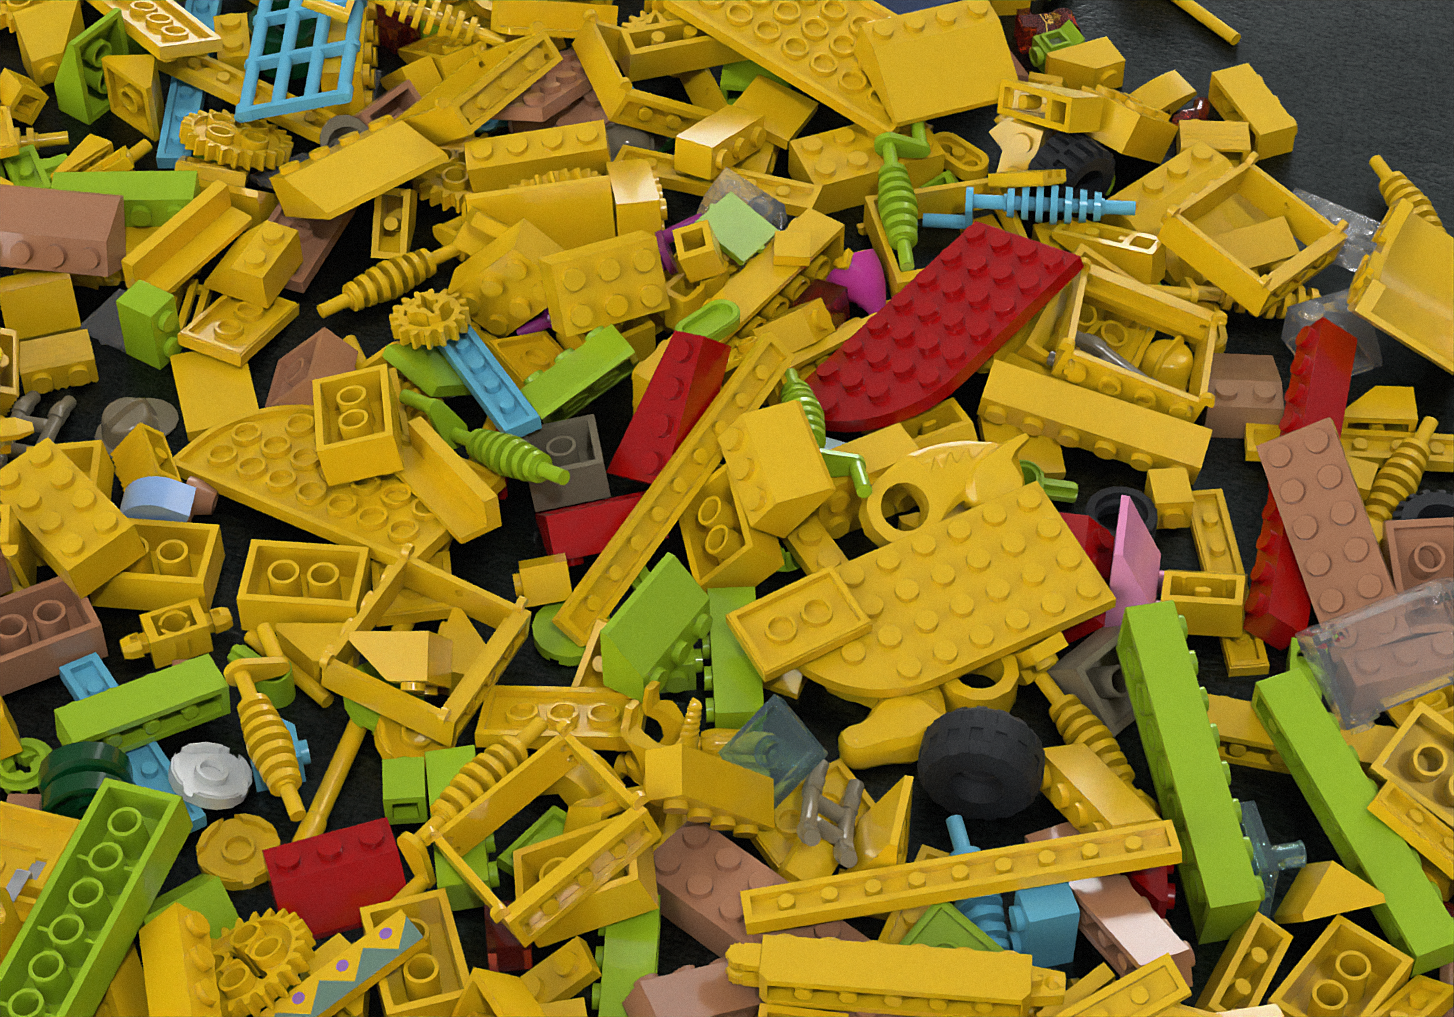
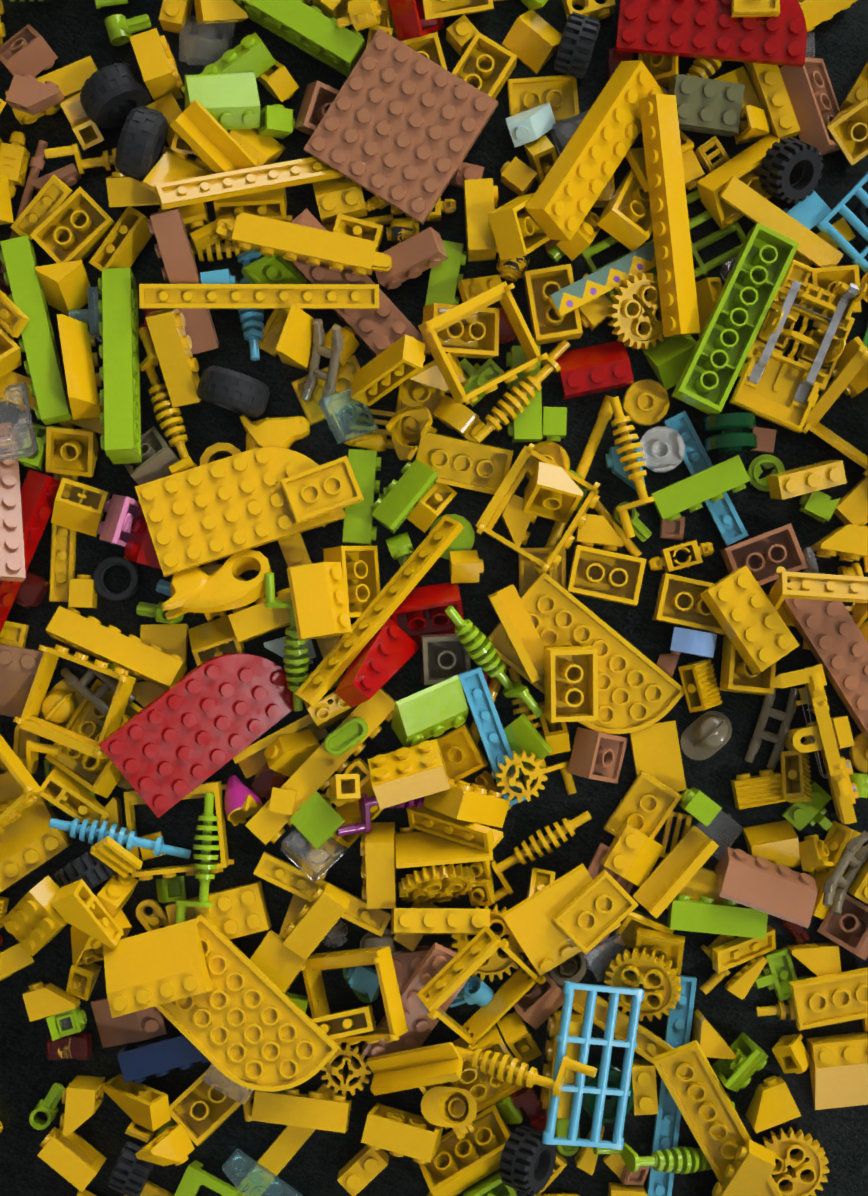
camera: 170 degrees left, 40 degrees up
none -> clear red brick [16,571,50,609]
none -> yellow slope [45,426,99,477]
none -> yellow slope [57,314,104,420]
none -> yellow tile [552,869,638,955]

